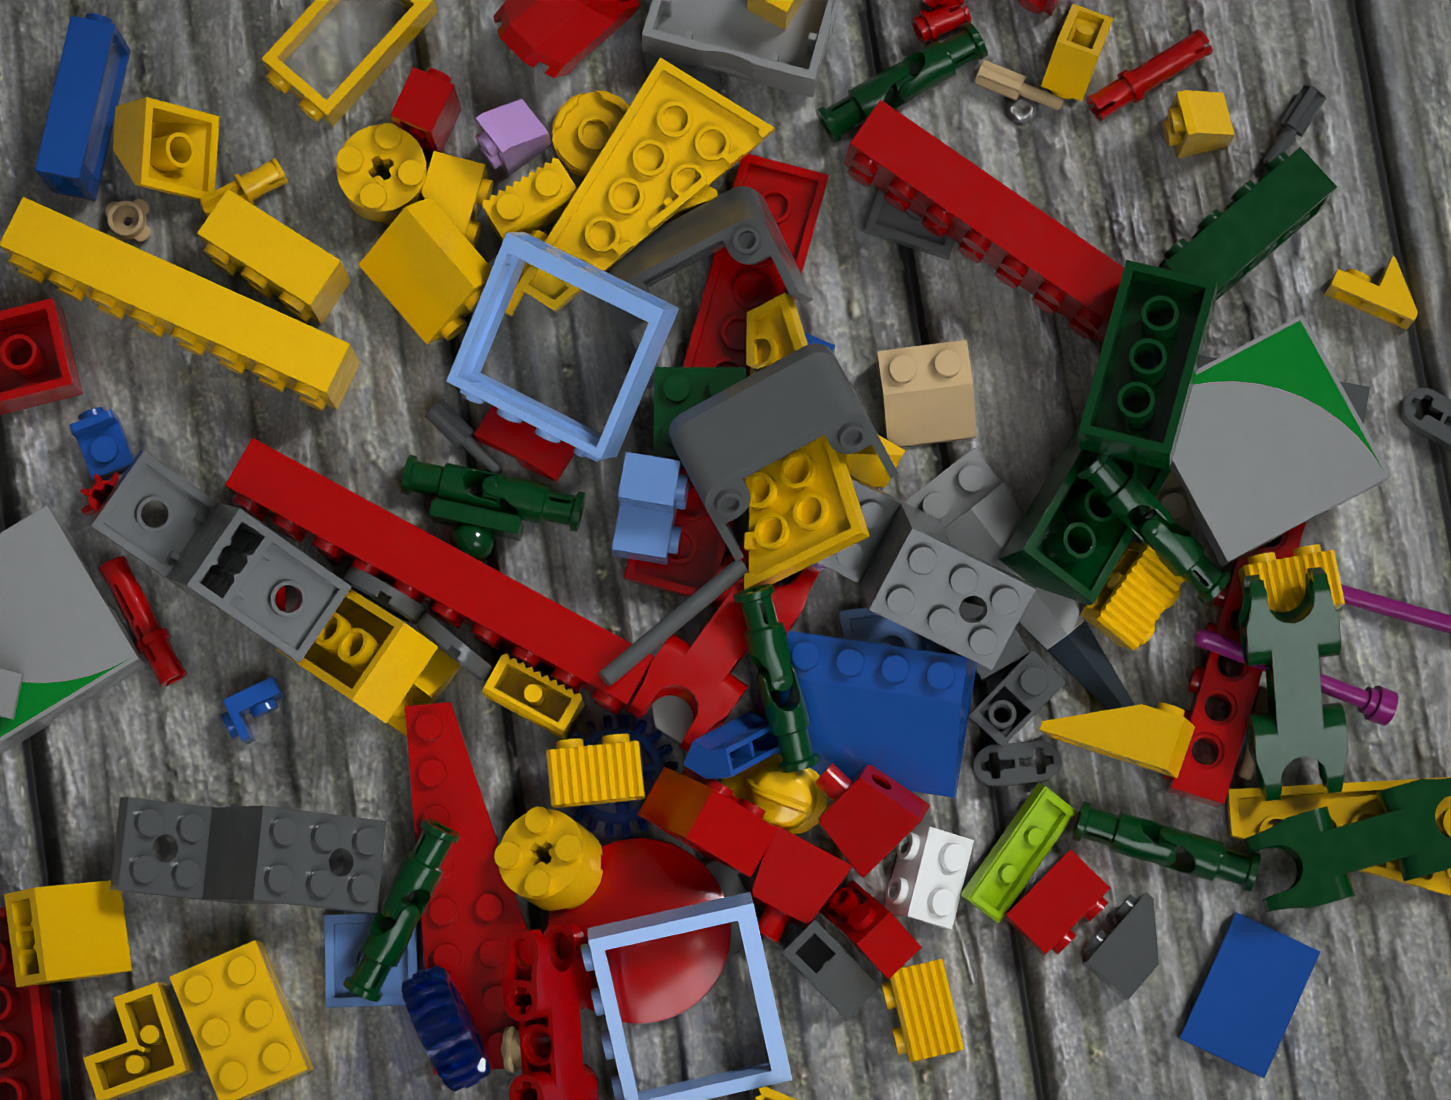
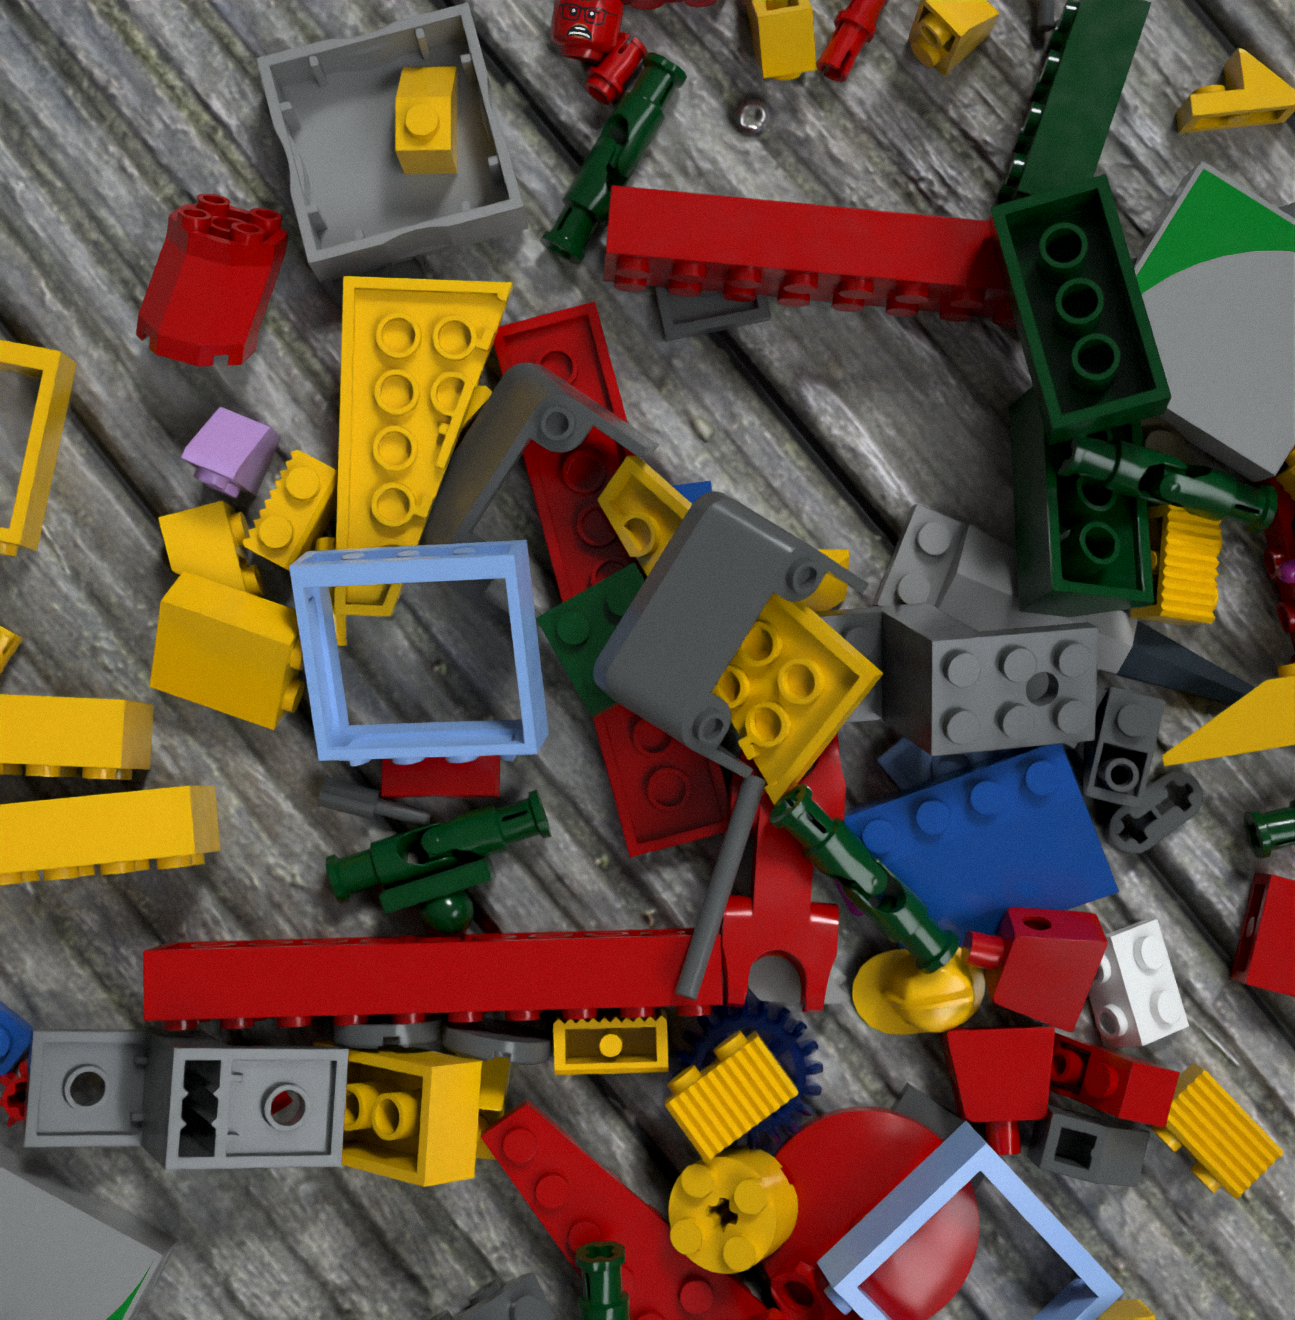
camera: 30 degrees left, 5 degrees up
red pin [99,556,187,687] -> none
blue bracket [221,676,286,744] -> none
yellow brick [336,123,429,224] -> none
red brick [390,67,462,153] -> none
yellow tile [552,91,629,178] -> none
medium blue brick [612,452,690,565] -> none
red brick [637,767,777,878] -> none
blue piece [683,711,780,779] -> none
tan slope [875,340,977,448] -> none
lime tile [960,783,1077,923] -> none
tan axle [974,59,1064,110] -> none

